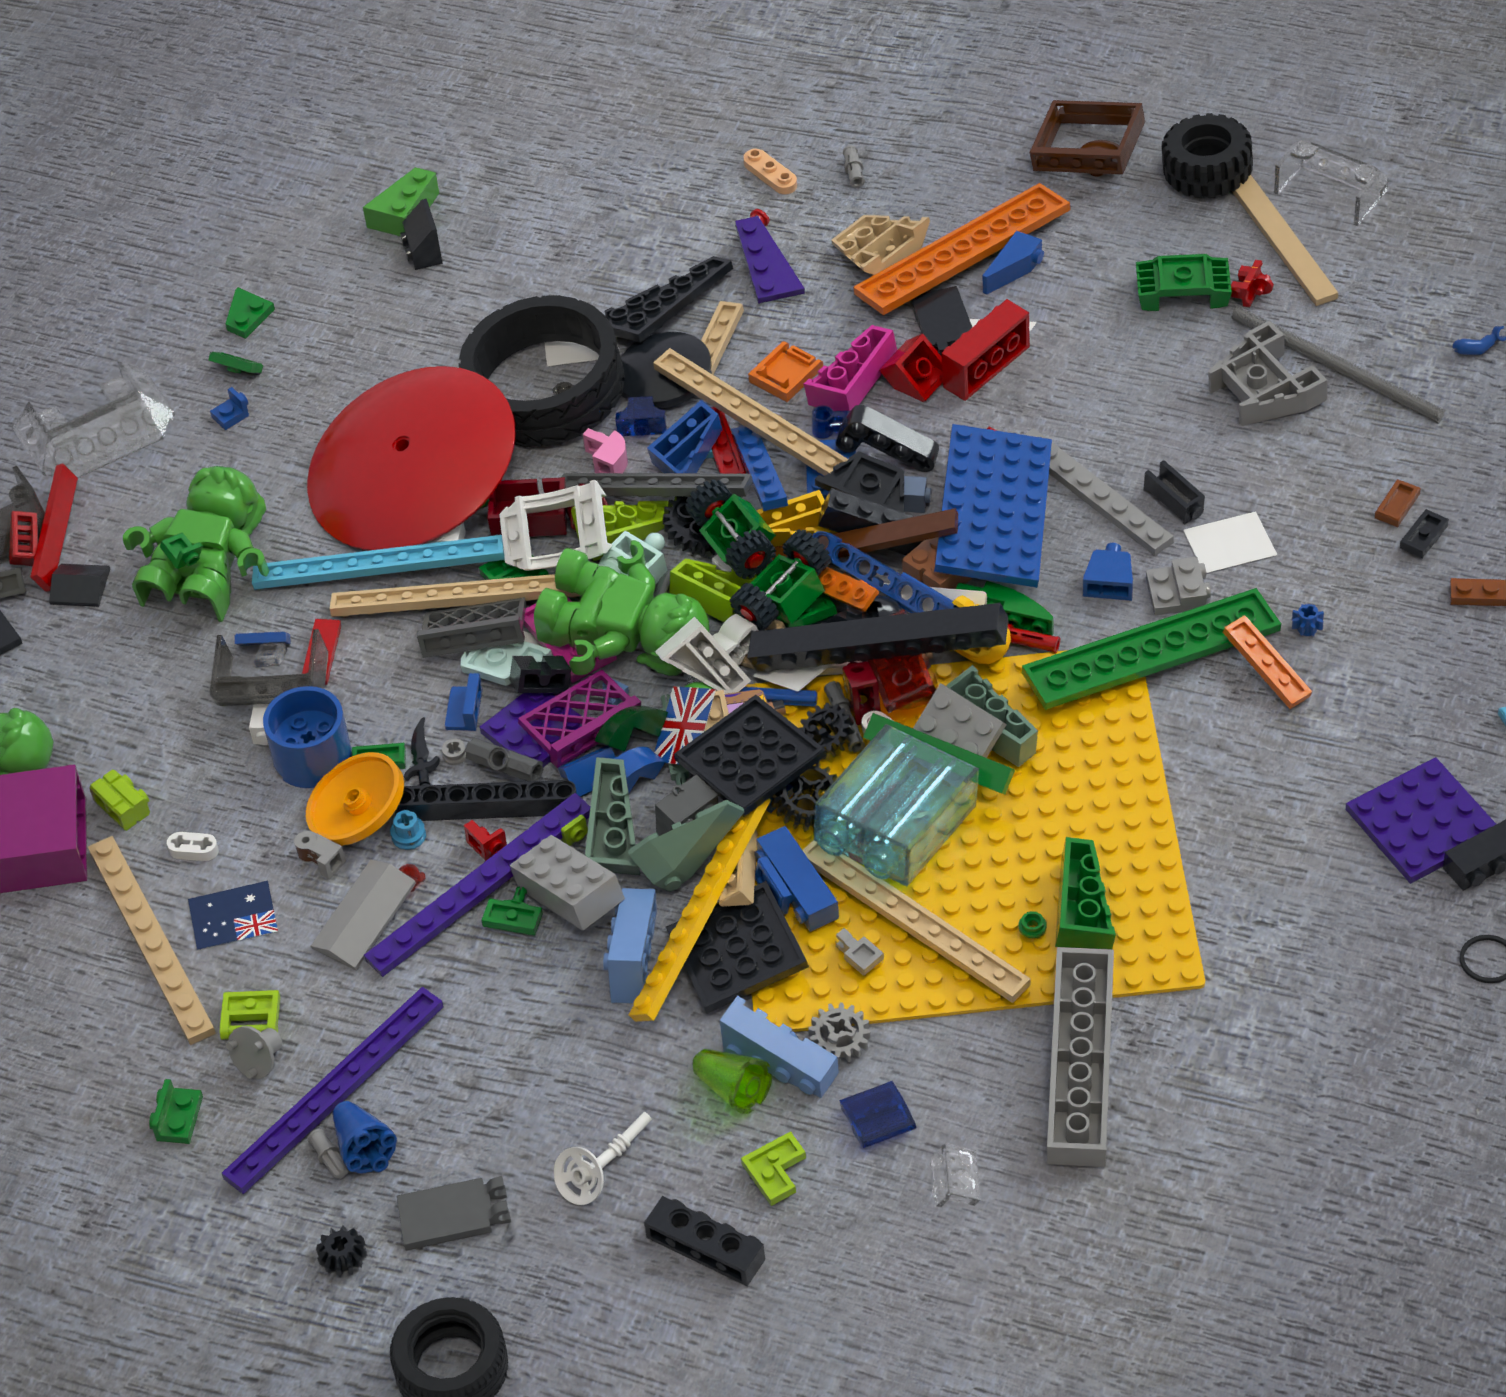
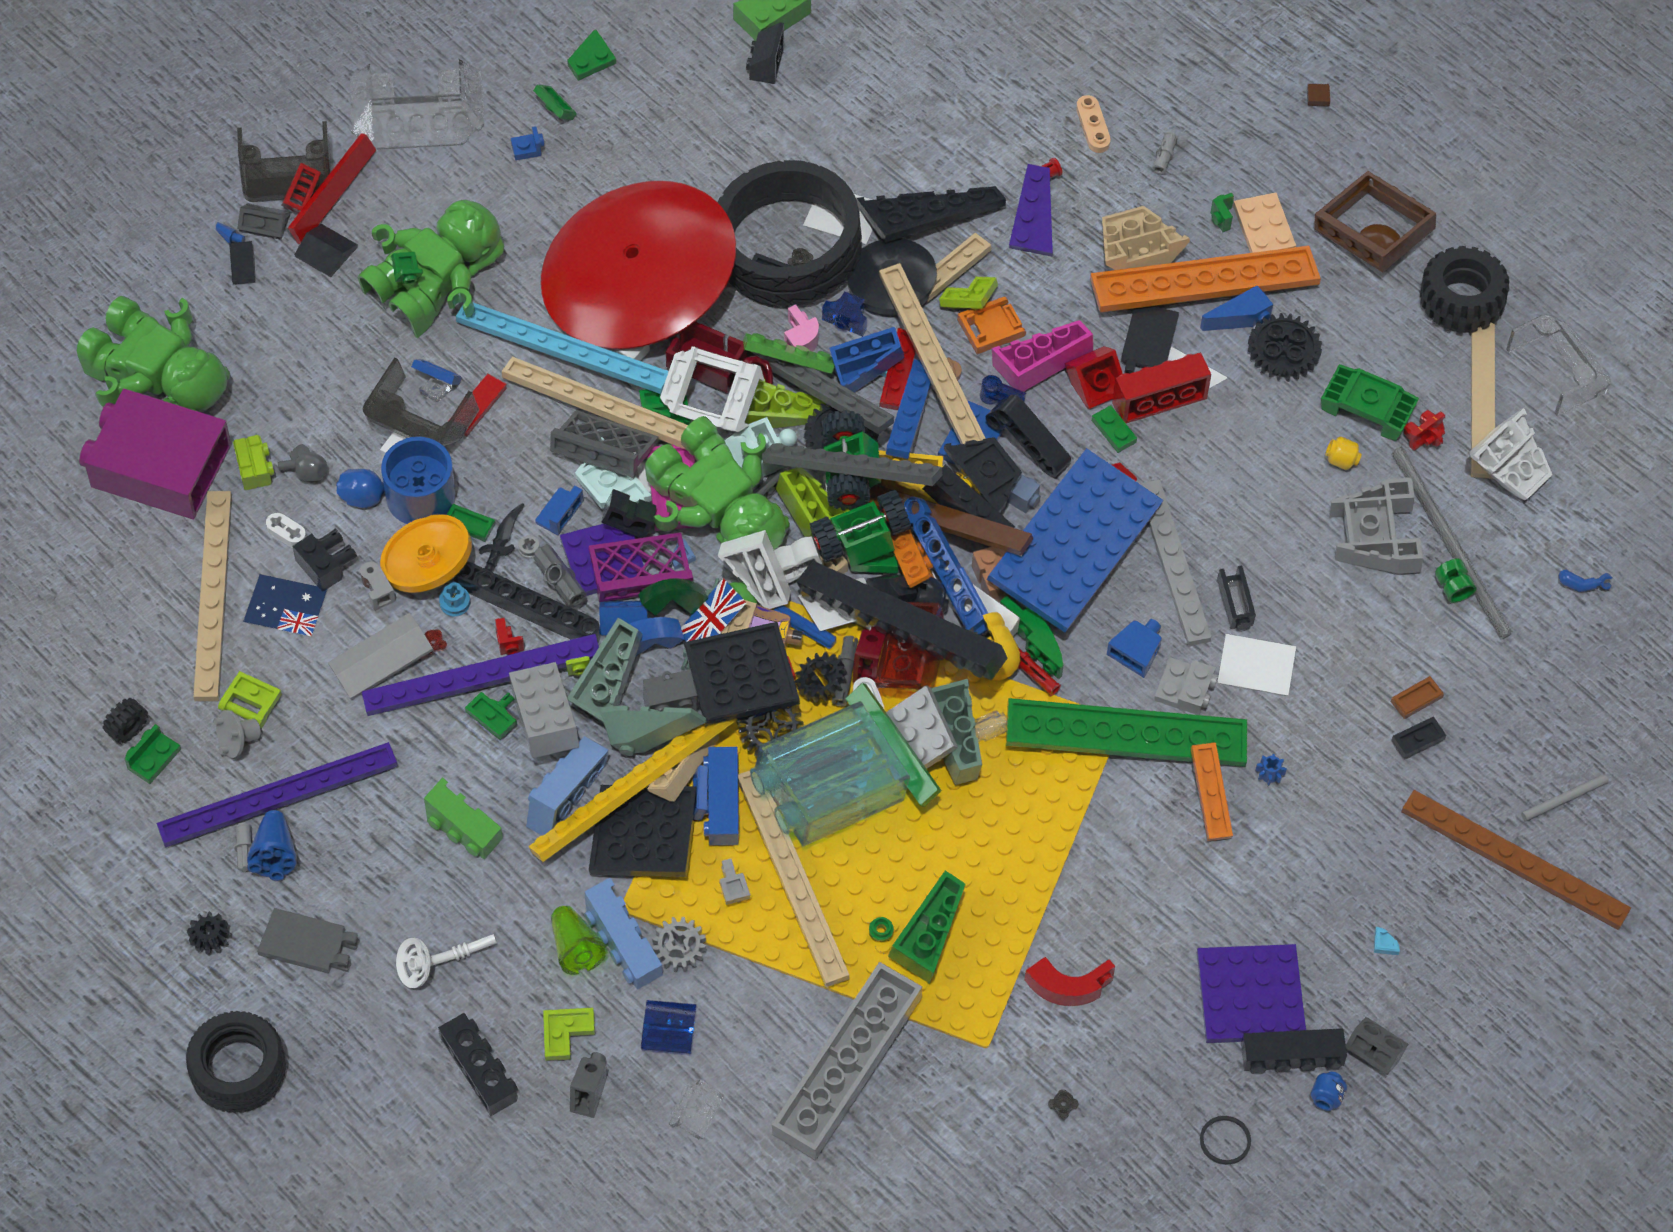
camera: 20 degrees right, 10 degrees up
none -> black tyre [102,698,149,744]
none -> dark grey piece [278,444,327,481]
none -> black brick [292,528,357,592]
none -> blue hair [336,469,384,508]
none -> bright green wedge [424,777,503,860]
none -> dark grey torso [570,1052,606,1118]
none -> bright green plate [743,333,835,374]
none -> dark grey plate [762,443,943,486]
none -> lime plate [939,276,998,310]
none -> clear brick [975,710,1007,742]
none -> red arch [1024,957,1115,1006]
none -> clear smoke plate [1048,1090,1079,1119]
none -> green plate [1091,405,1137,453]
none -> green bracket [1210,193,1234,233]
none -> light nougat plate [1233,193,1296,253]
none -> black gear [1248,313,1322,380]
none -> reddish brown tile [1307,84,1331,106]
none -> yellow head [1325,436,1362,470]
none -> green wheel [1435,558,1477,603]
none -> white wedge [1469,408,1552,500]

